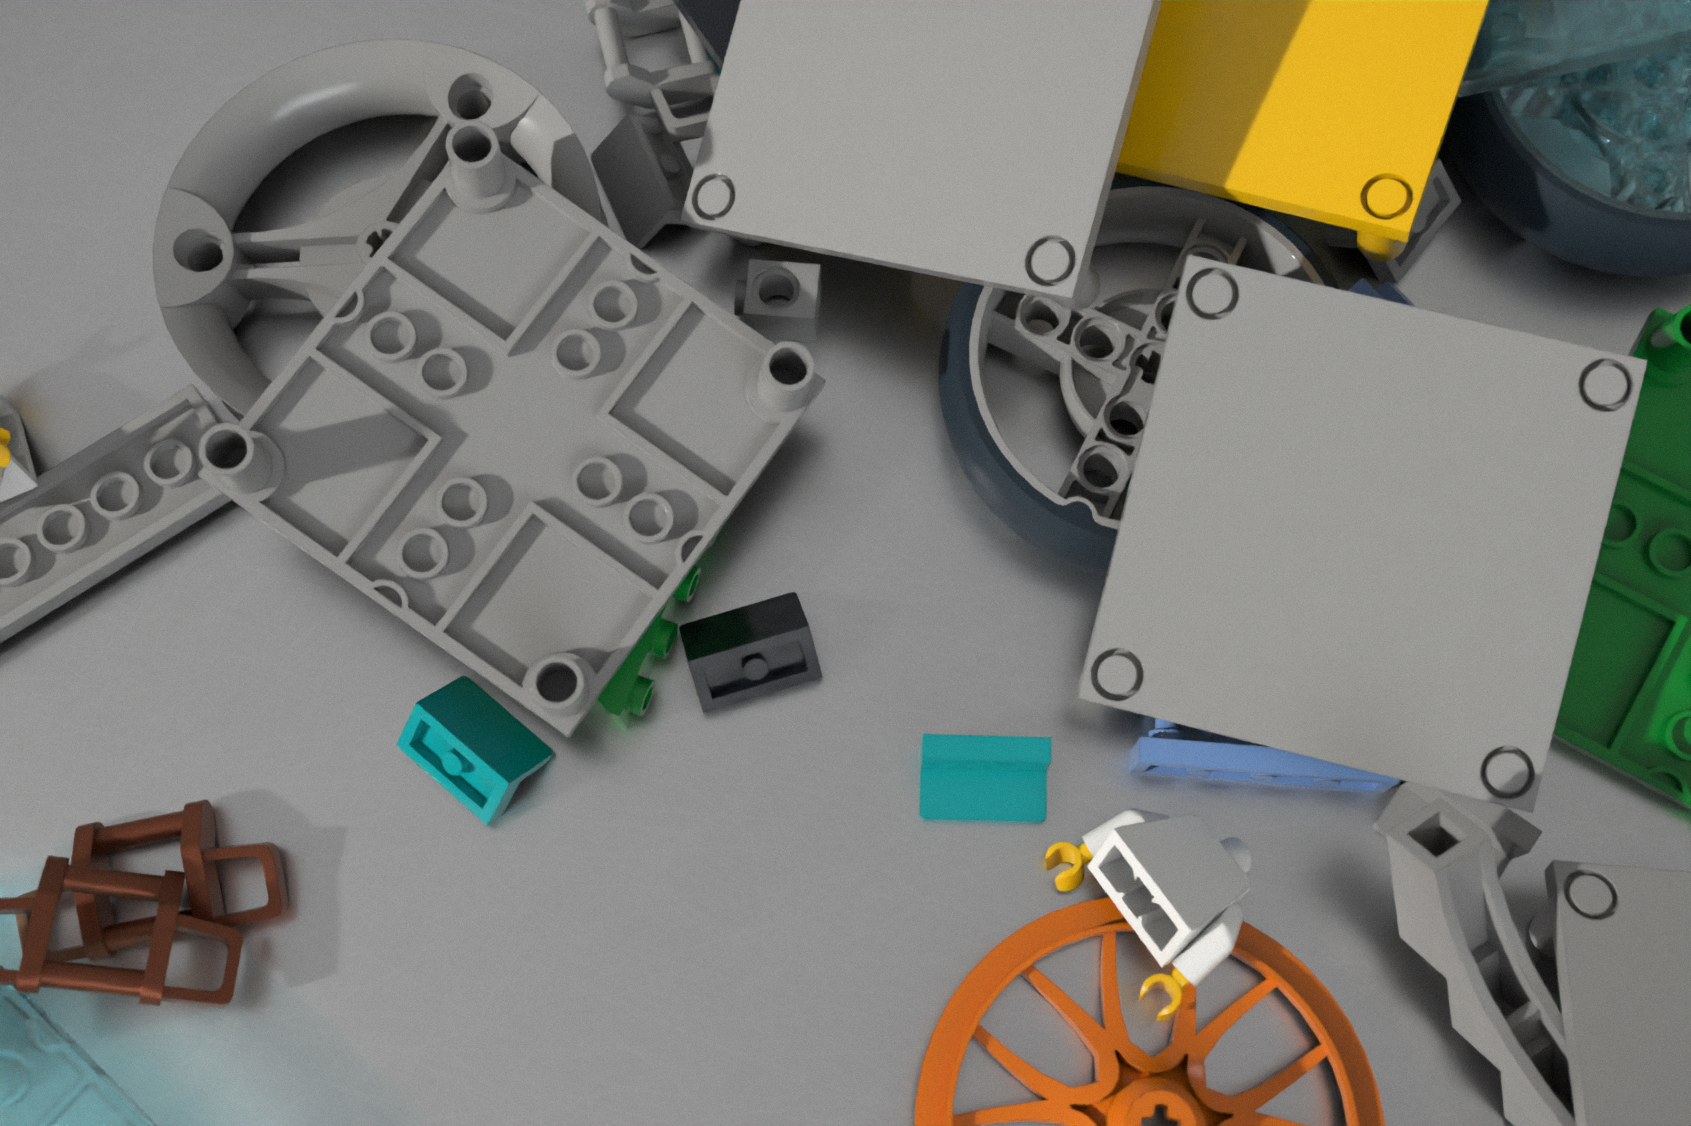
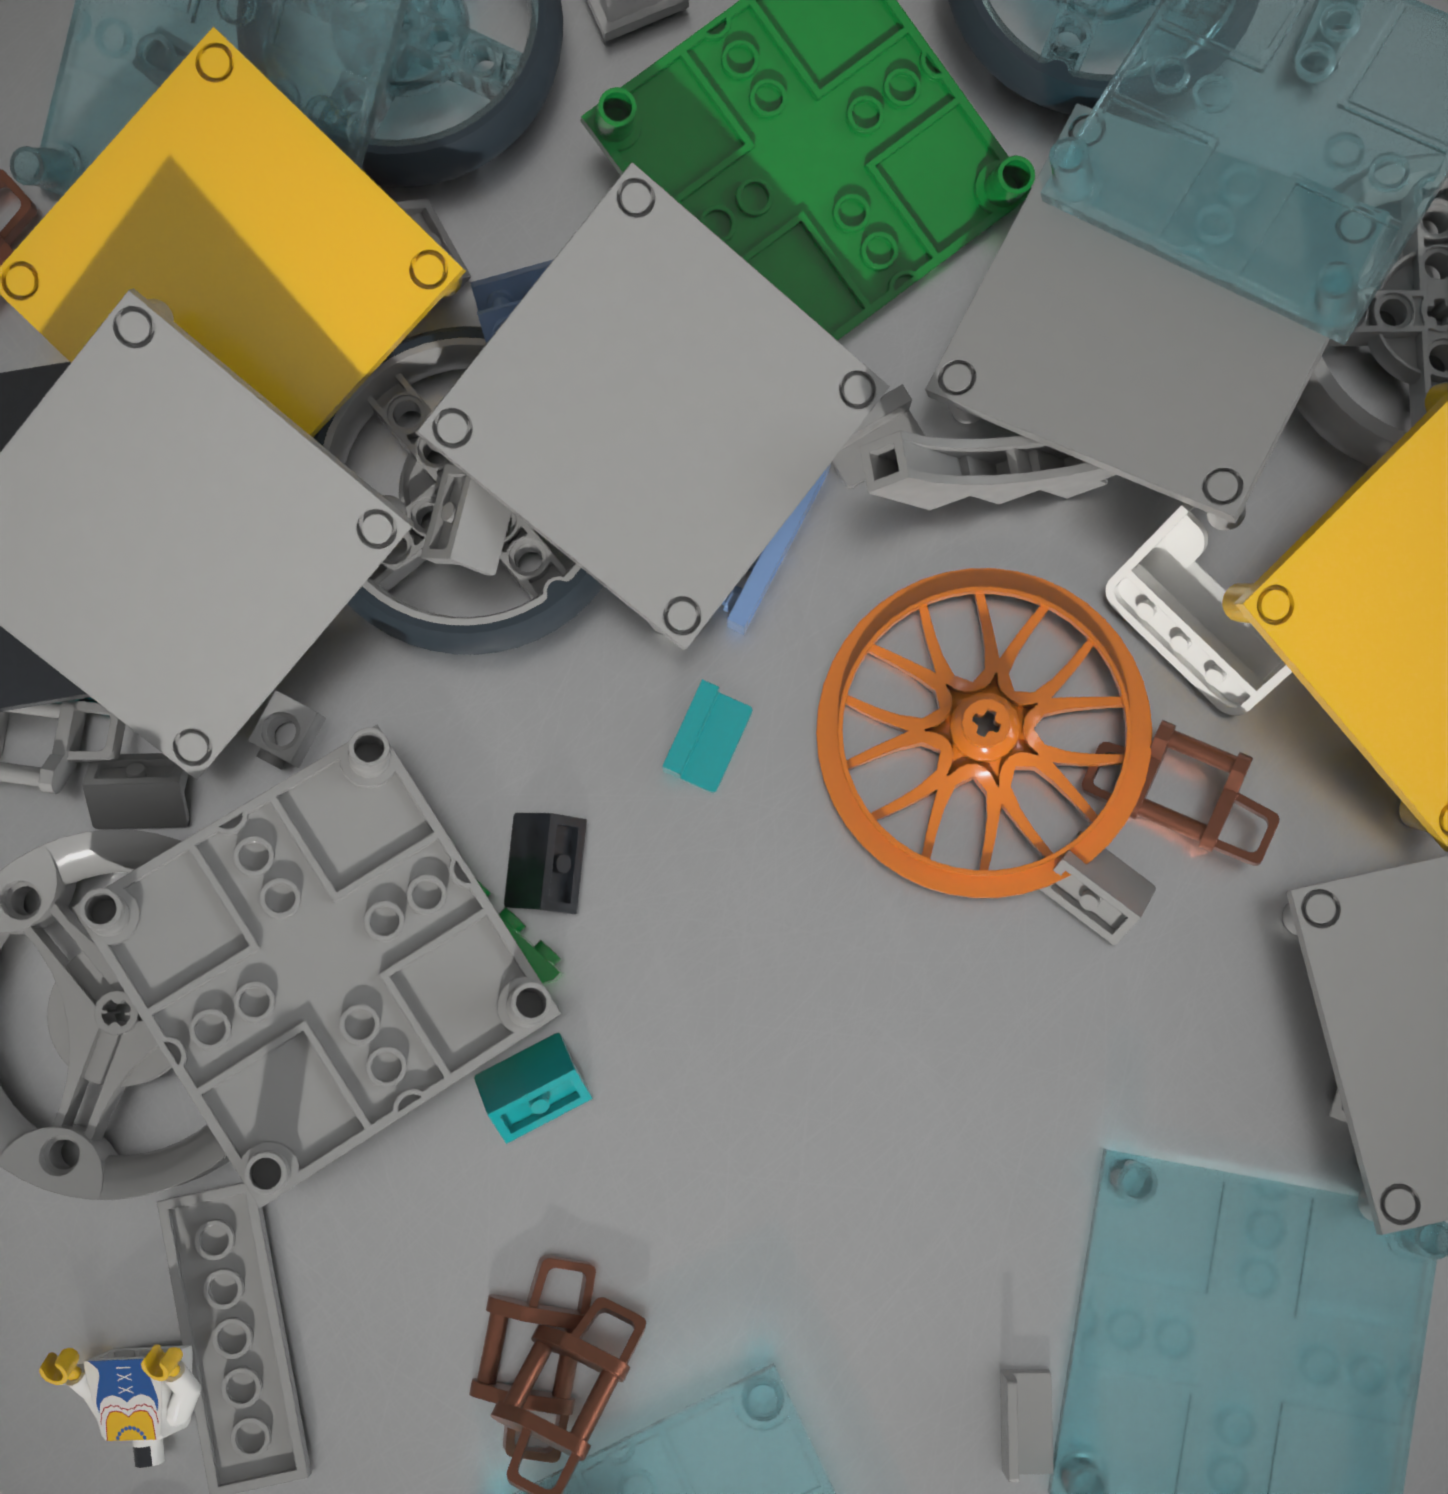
camera: 70 degrees left, 10 degrees up
white torso [1045,808,1251,1021] -> none
none -> light grey panel [421,465,512,576]

